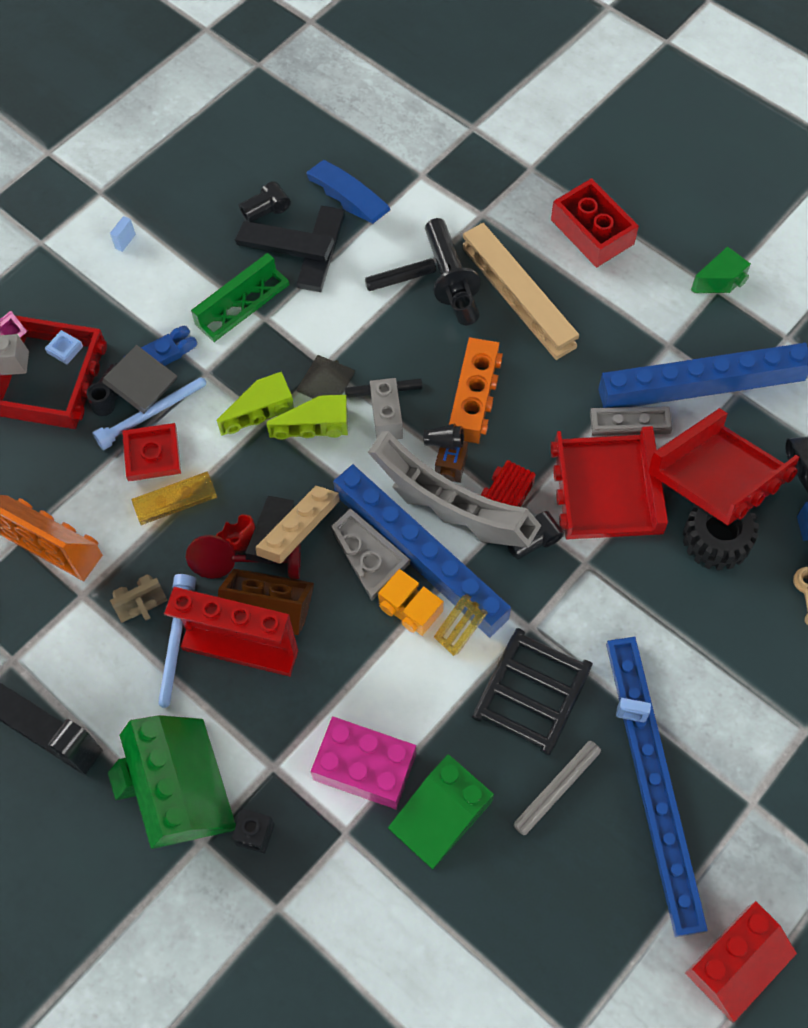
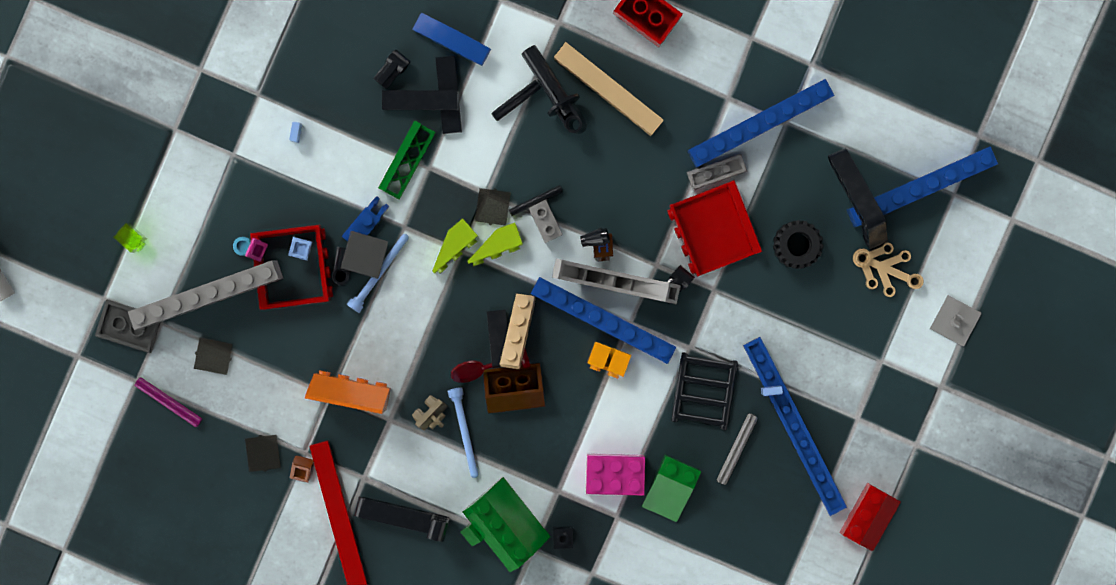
camera: 20 degrees left, 25 degrees up
red plate [122,423,181,482] -> none
clear yellow tile [131,471,217,525] -> none
red panel [164,587,298,677] -> none
red hair [216,514,255,554] -> none
light grey wing [331,508,410,601] -> none
clear yellow tile [434,594,488,656] -> none
orange brick [449,337,503,444] -> none
red brick [481,460,536,507] -> none
red panel [648,408,799,526] -> none
green slope [691,246,751,293] -> none

